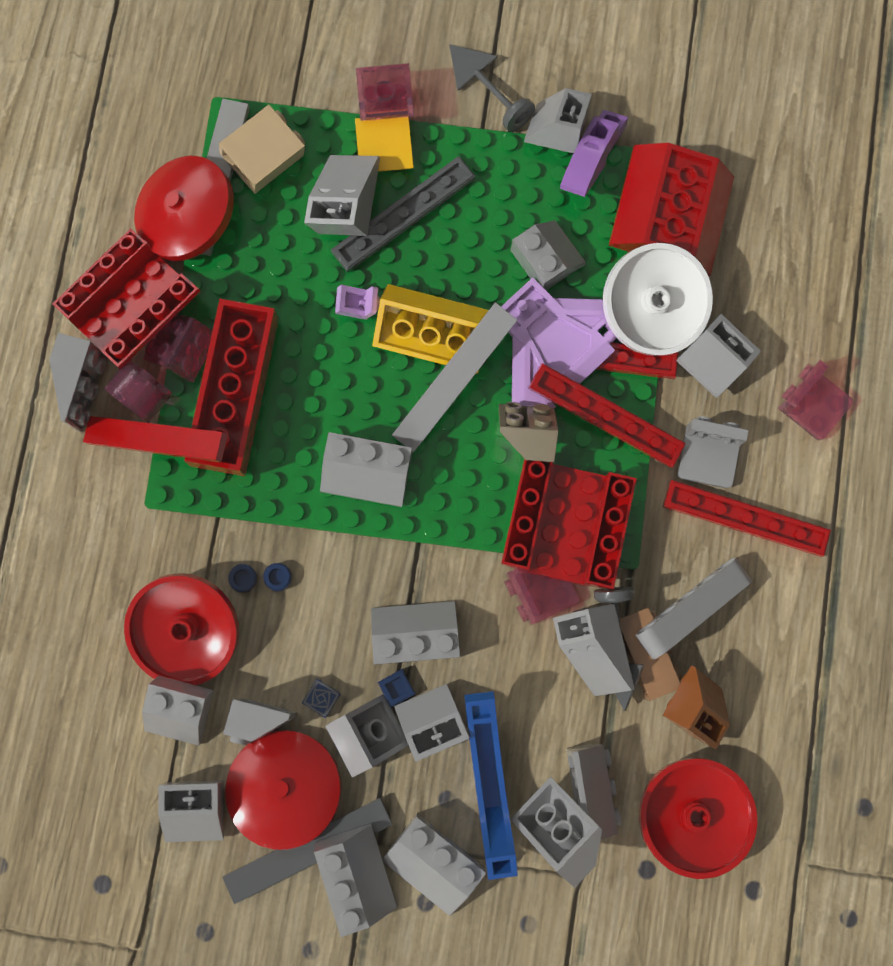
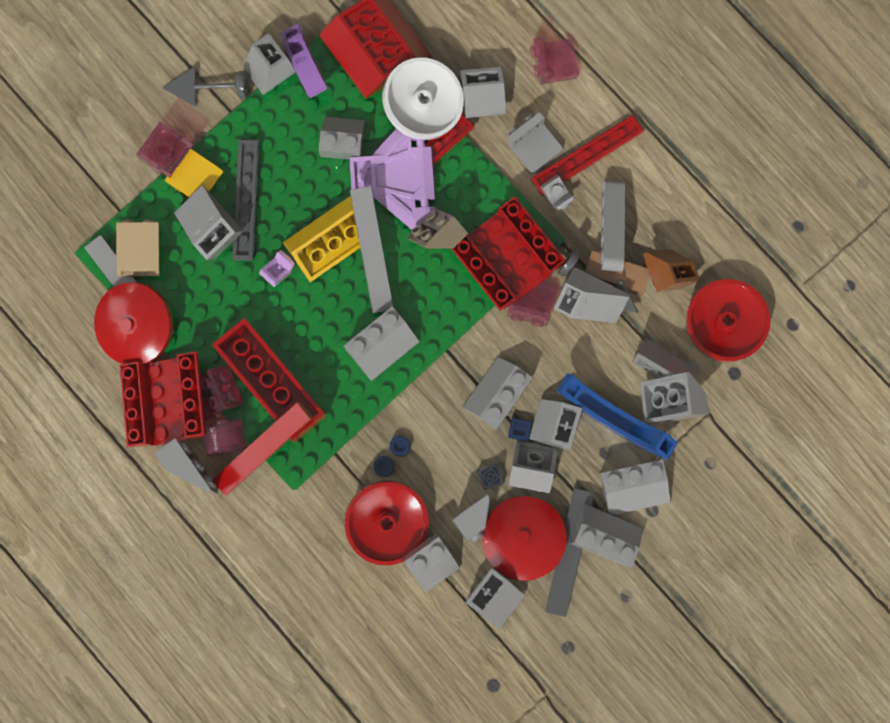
camera: 45 degrees left, 0 degrees up
red tile [528,363,686,468] -> none
none -> light grey bracket [540,175,575,210]

